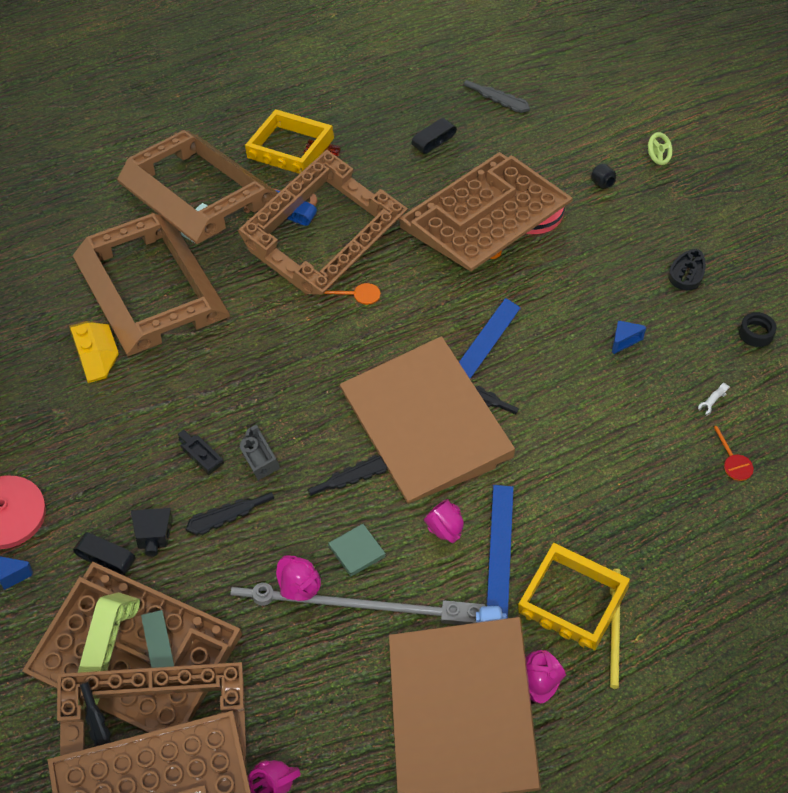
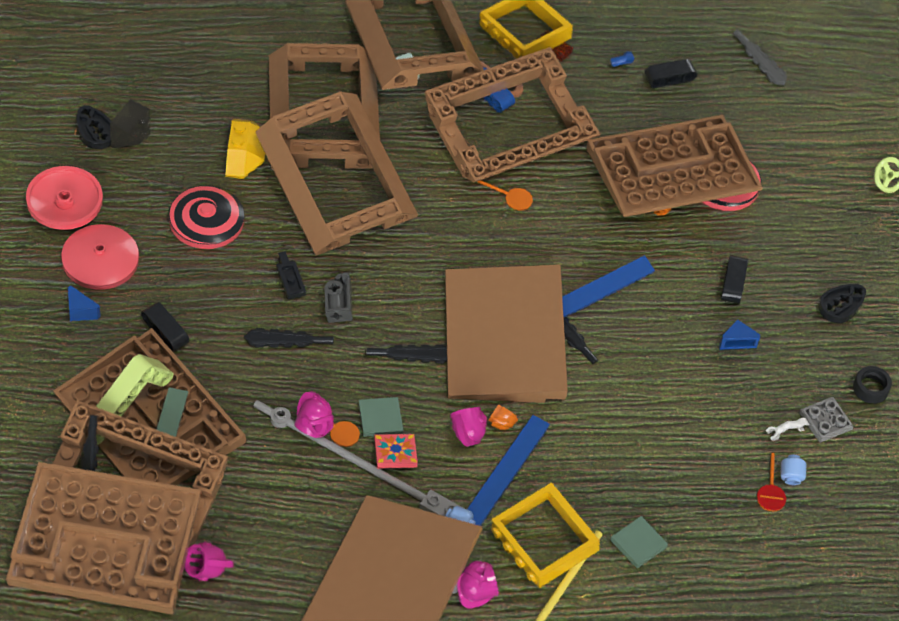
camera: 20 degrees right, 0 degrees up
black torso [131,508,173,557] -> none
black head [591,164,616,189] -> none
none -> dish [169,185,244,249]
none -> medium nougat slope [255,92,418,256]
none -> orange piece [330,421,360,447]
none -> tile [374,434,418,468]
none -> orange piece [488,404,518,430]
none -> blue arm [610,51,634,67]
none -> sand green tile [610,516,668,569]
none -> black beam [721,255,748,304]
none -> light blue head [780,455,806,485]
none -> light grey tile [799,397,854,443]

